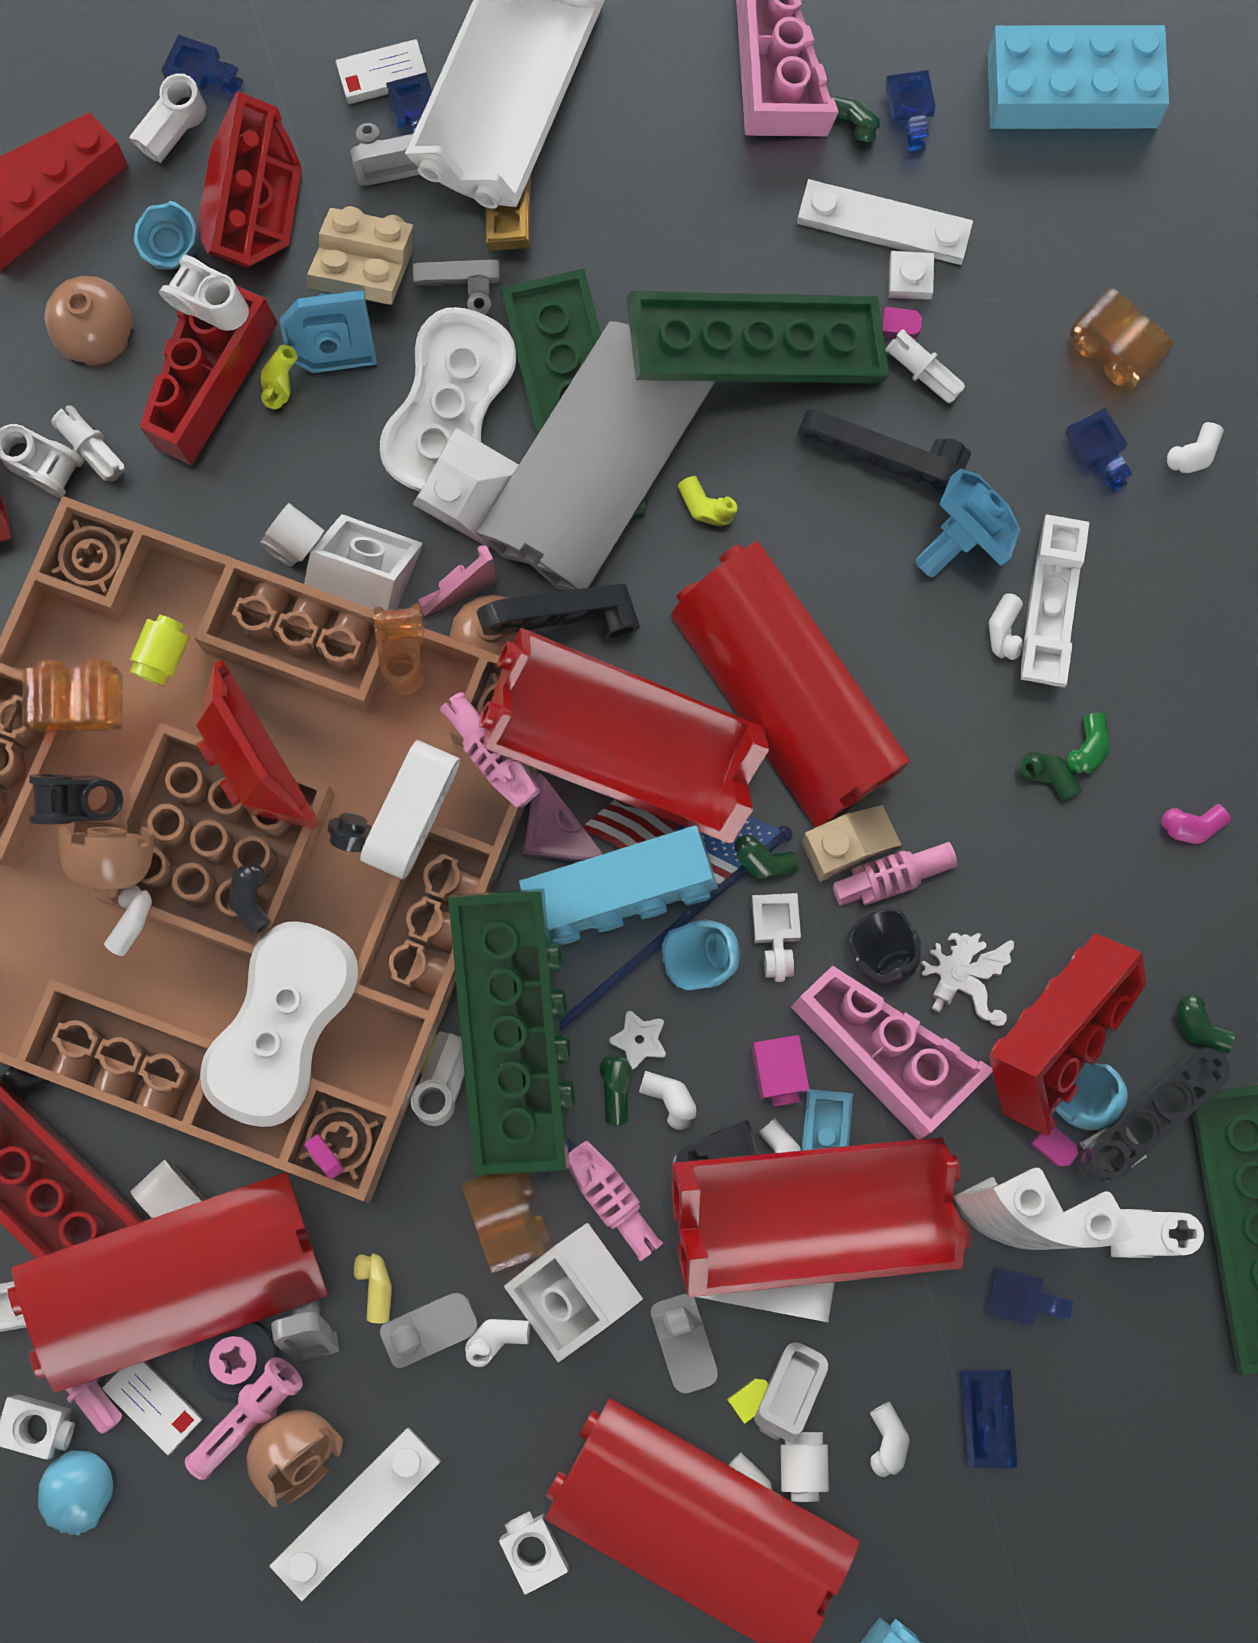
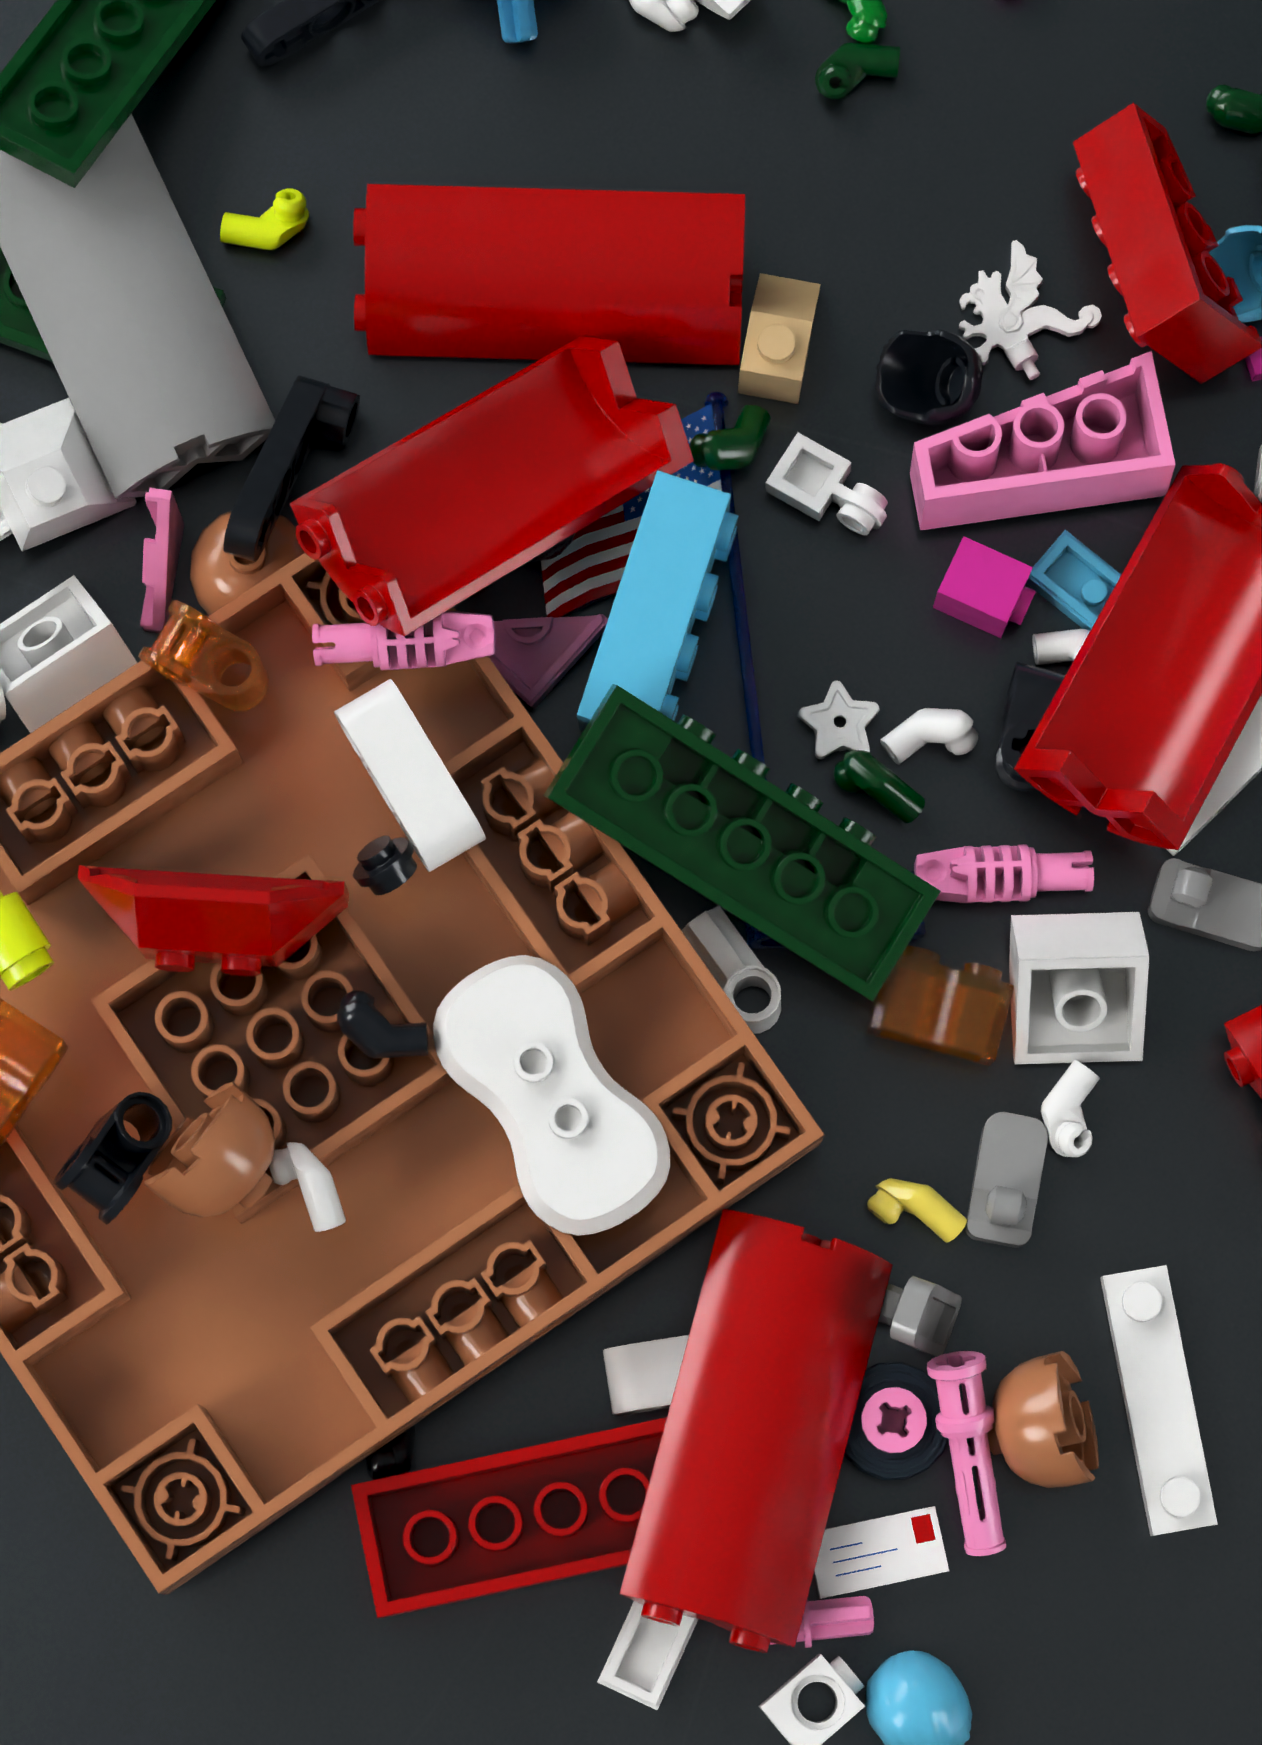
camera: 55 degrees left, 0 degrees up
dark pink piece [304,1134,345,1180] -> none
medium azure hair [662,919,741,990] -> none
bright pink hinge [833,842,958,906] -> none

